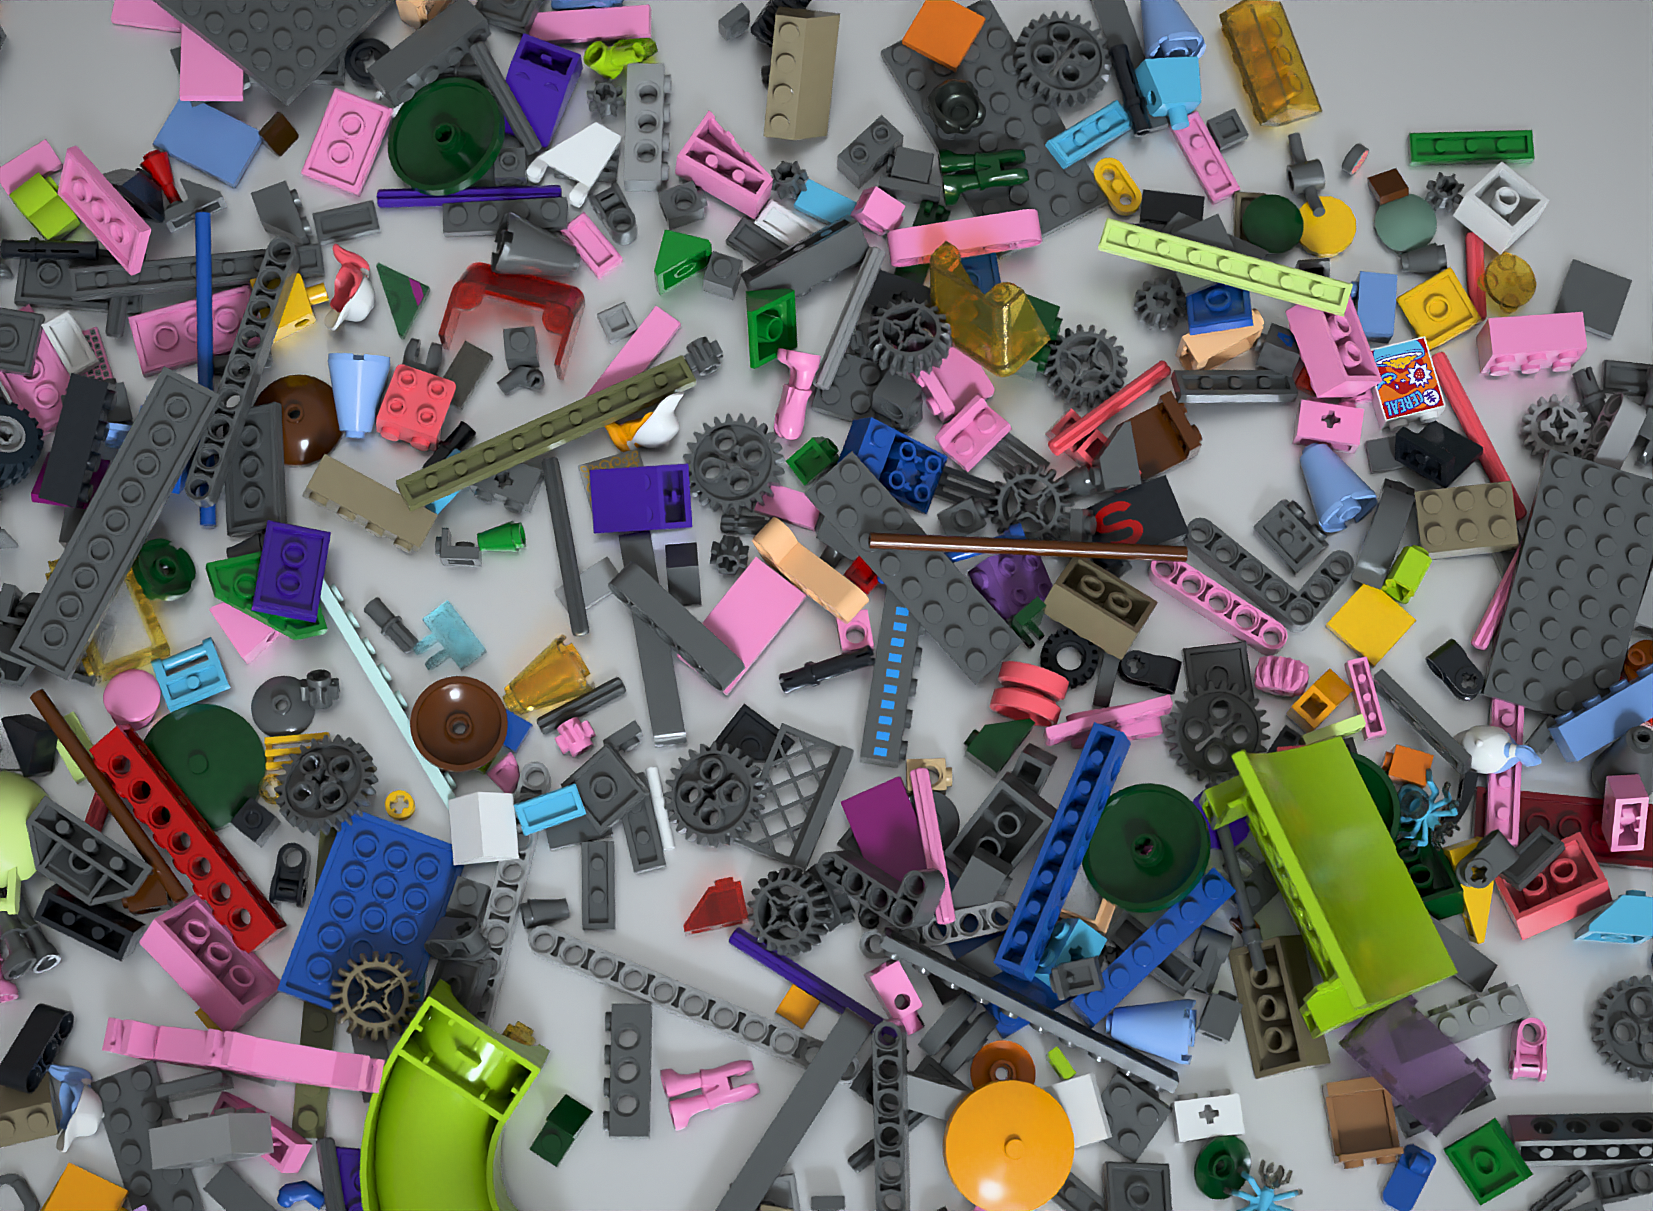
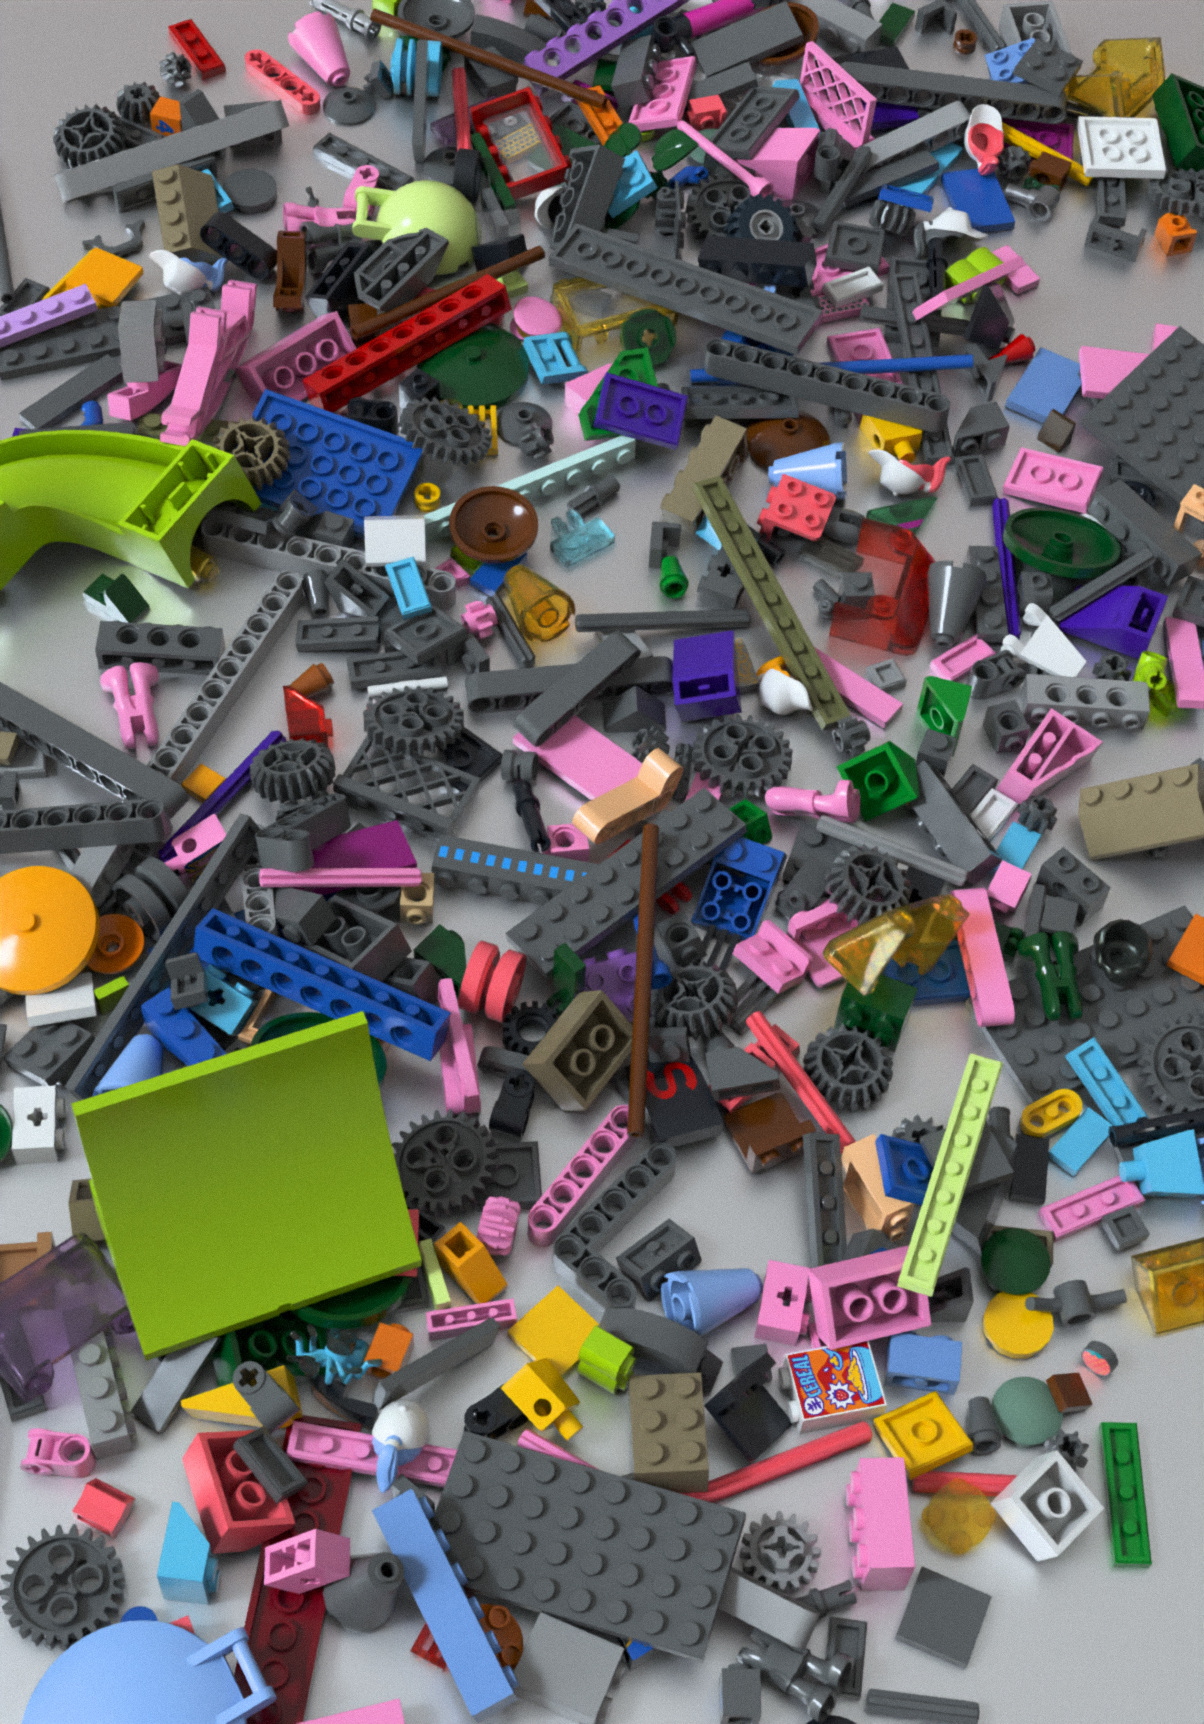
camera: 90 degrees right, 20 degrees down
none -> coral piece [72,1478,136,1539]
none -> reddish brown arch [273,231,307,312]
none -> dark orange cone [286,663,334,703]
none -> dark grey slope [324,559,390,617]
none -> dark grey wheel [501,750,538,783]
none -> yellow torso [501,1358,584,1441]
none -> medium azure tile [1048,1107,1113,1177]

